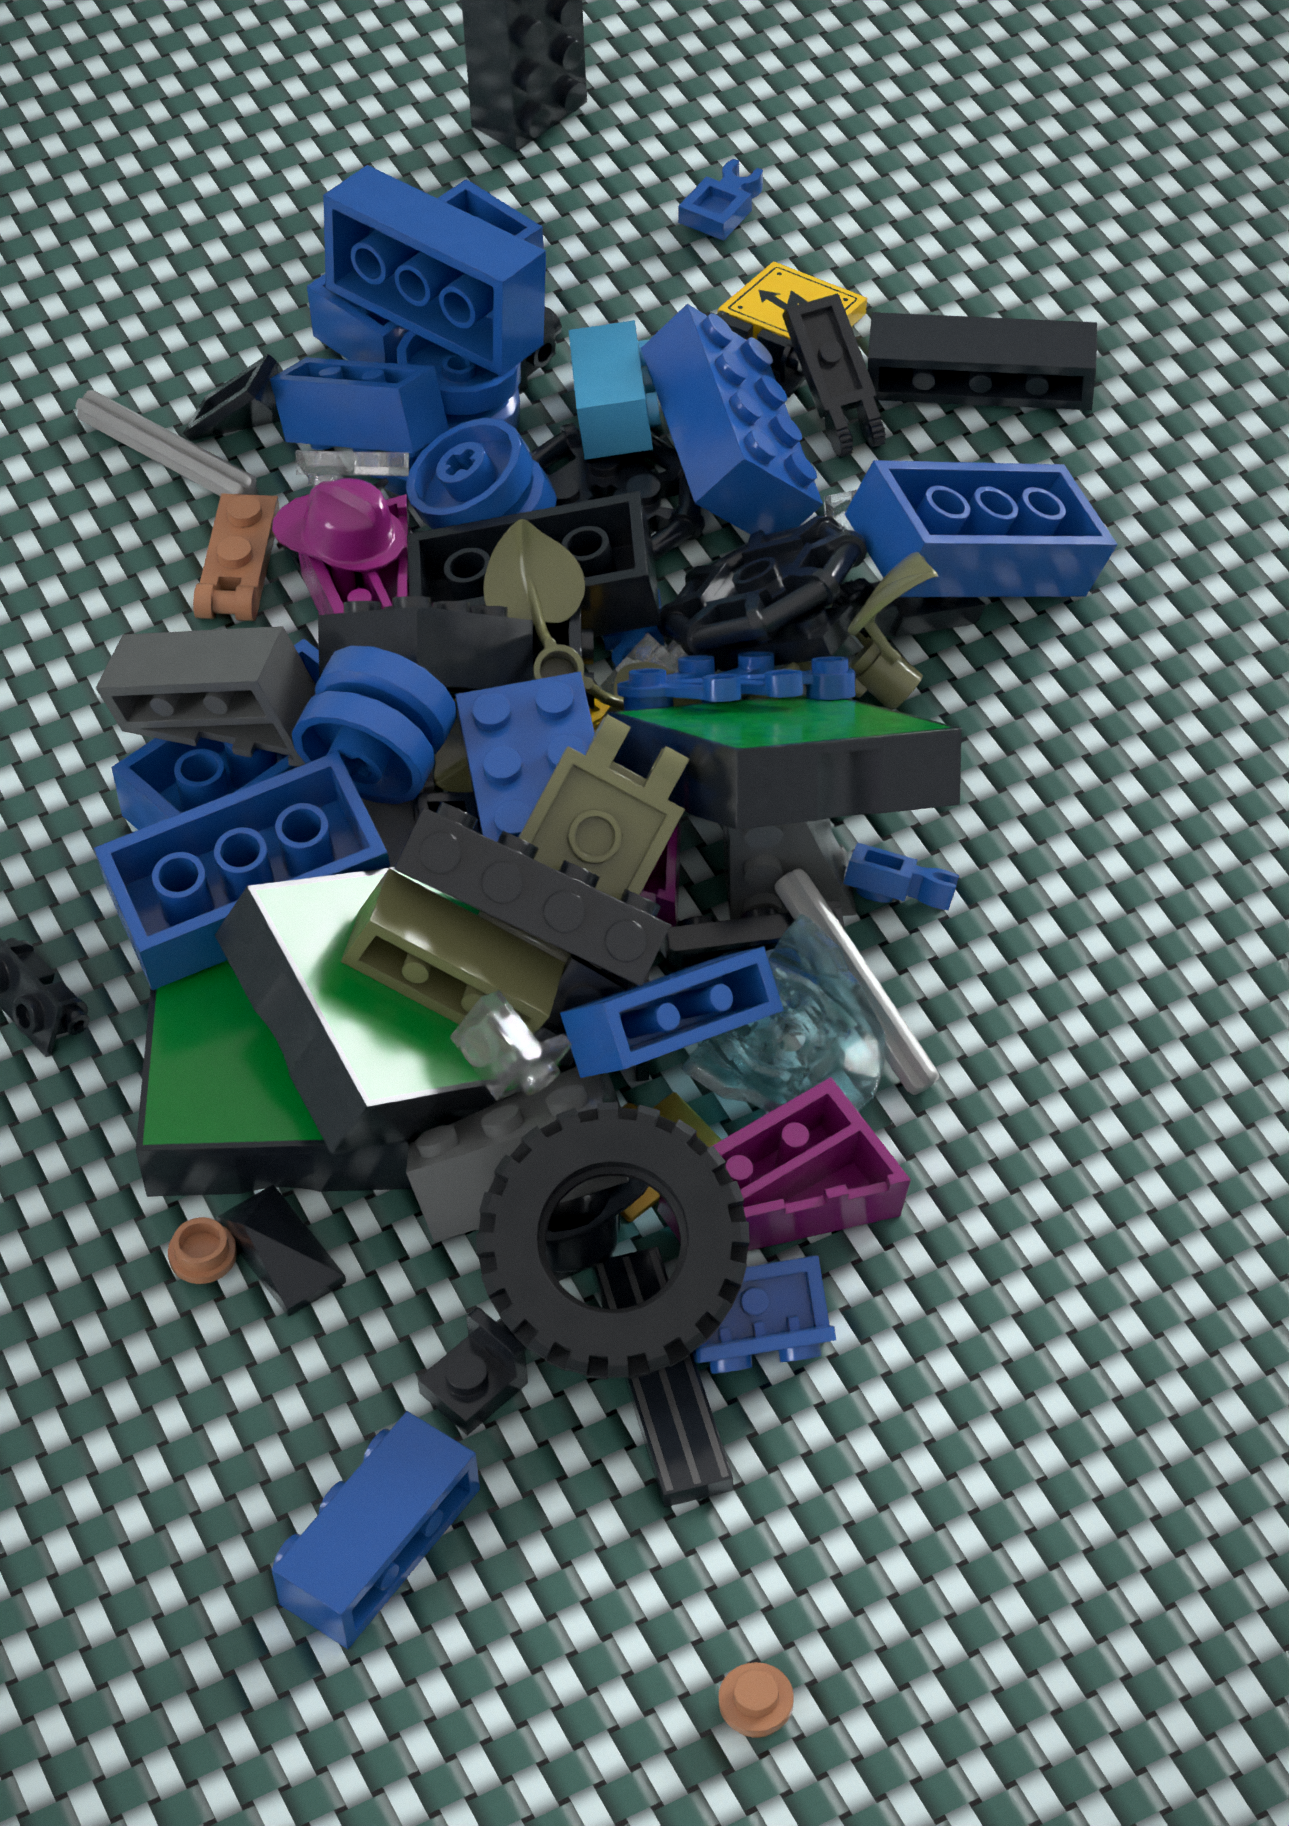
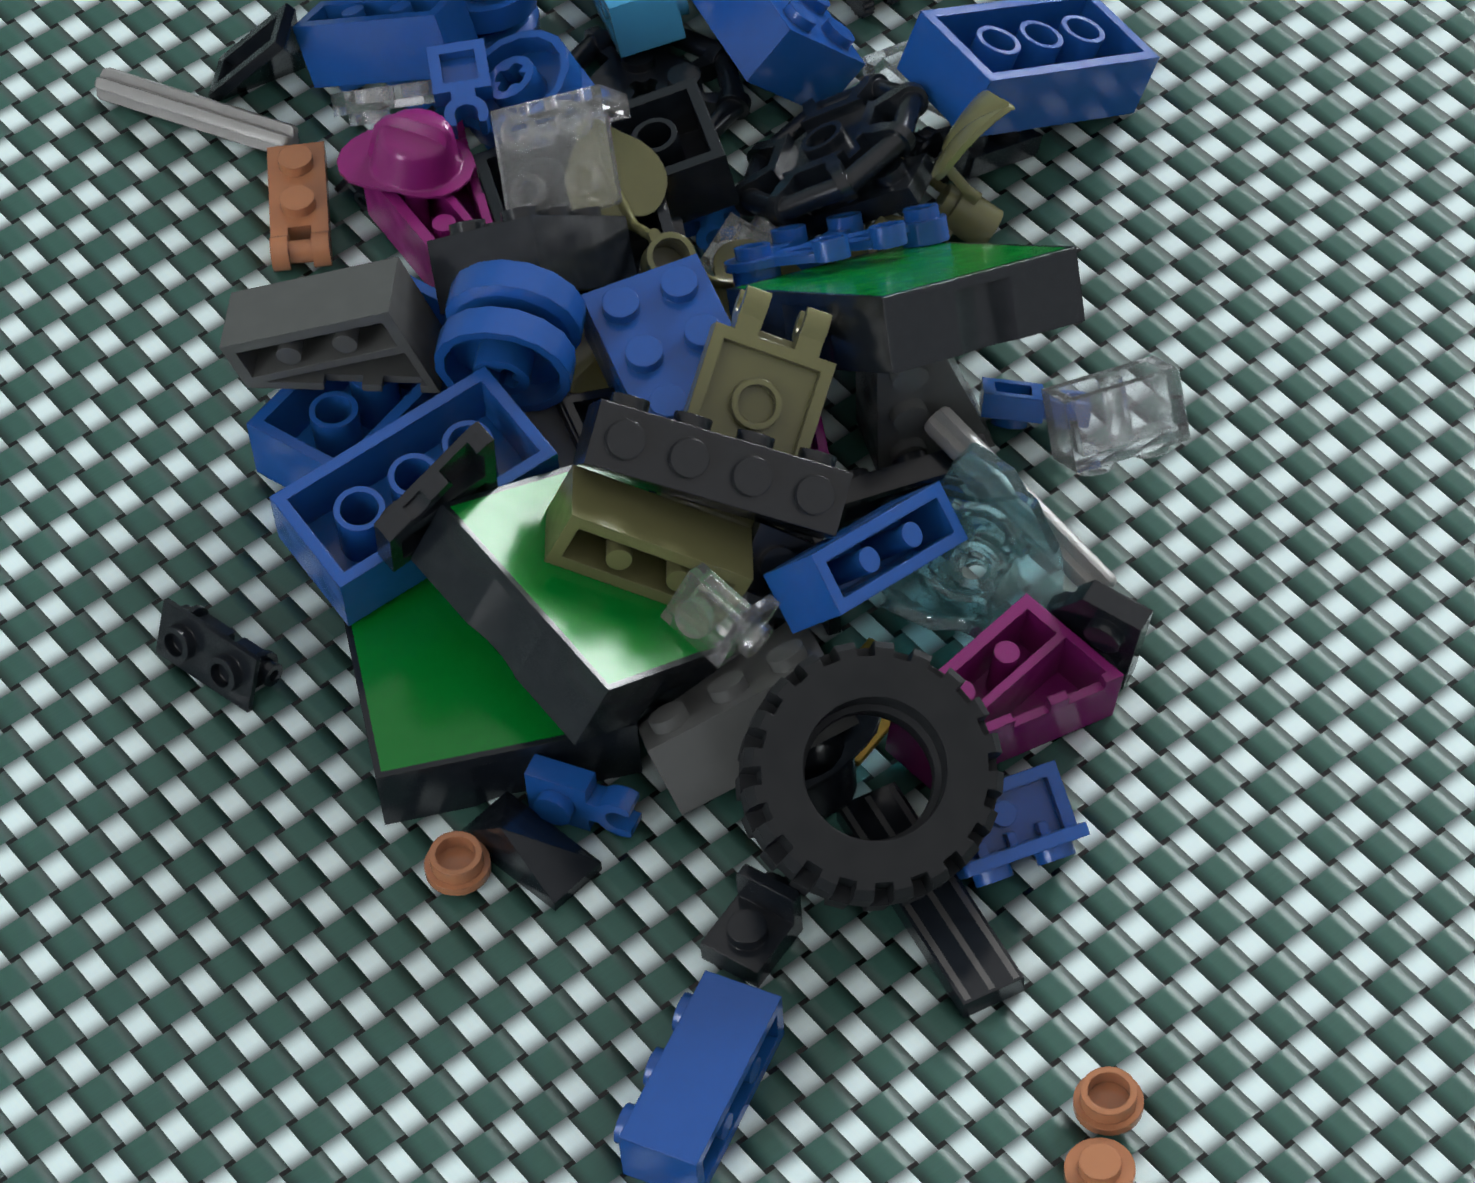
camera: 10 degrees left, 0 degrees up
none -> black wing [374,421,498,572]
none -> blue plate [426,38,494,139]
none -> clear bracket [490,84,631,211]
none -> blue plate [524,754,642,838]
none -> clear brick [1041,355,1191,476]
none -> black wing [1045,580,1153,690]
none -> nougat plate [1073,1066,1144,1136]

